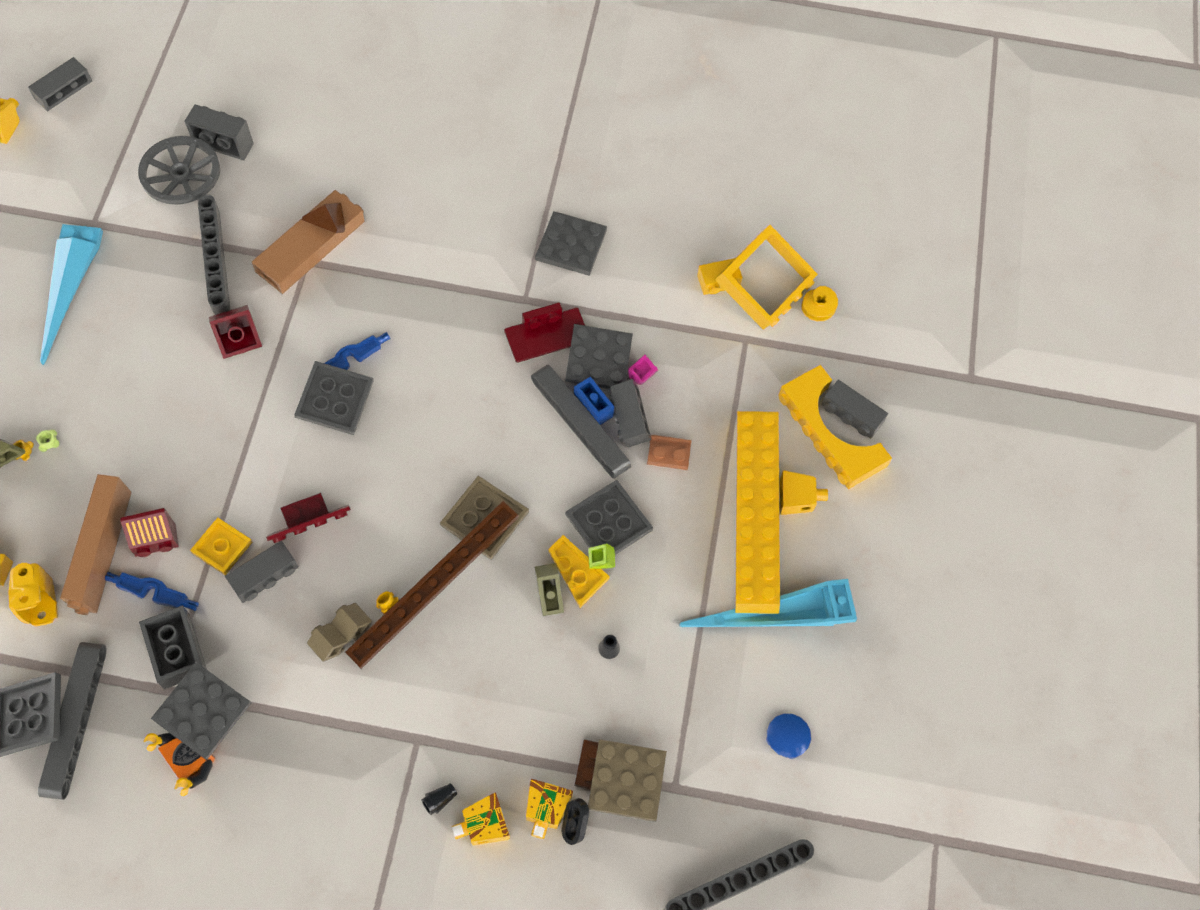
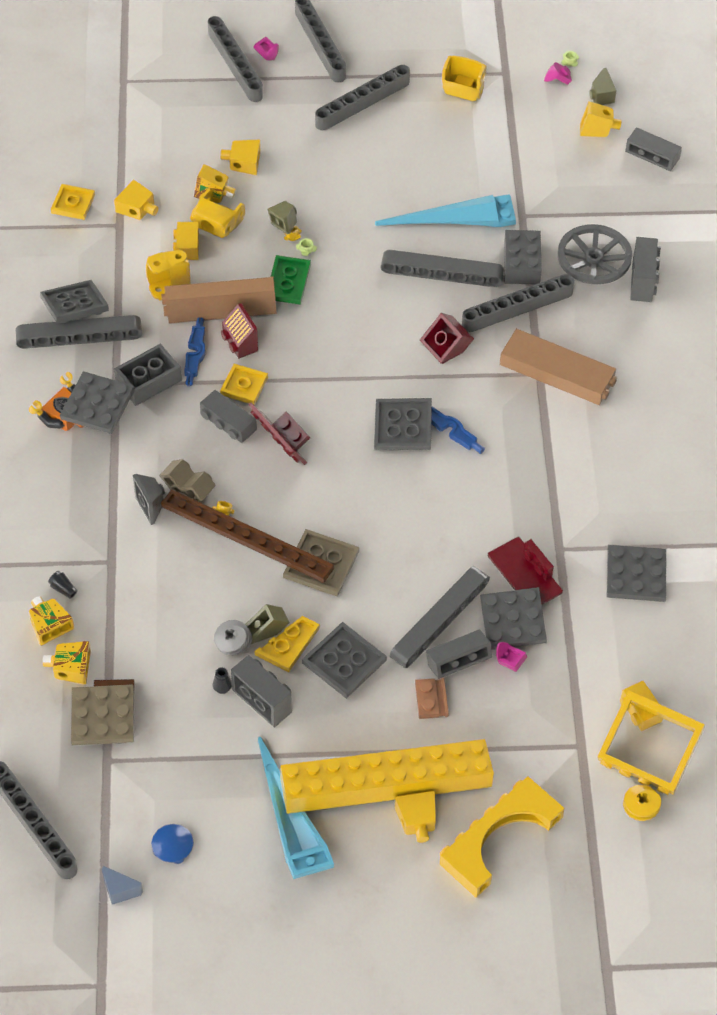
camera: 80 degrees right, 10 degrees down
reddish brown slope [302,203,345,233] -> none
black plate [561,798,589,845] -> none
blue brick [574,377,614,425] -> none
lime slope [588,543,615,569] -> none
dark grey brick [821,379,889,439] -> none
none -> sand blue slope [102,866,143,905]
none -> dark grey slope [133,474,165,525]
none -> light grey piece [214,620,252,655]
none -> dark grey brick [231,655,292,728]
none -> green plate [270,255,311,305]
none -> dark grey beam [381,250,504,287]
none -> dark grey brick [504,230,542,285]

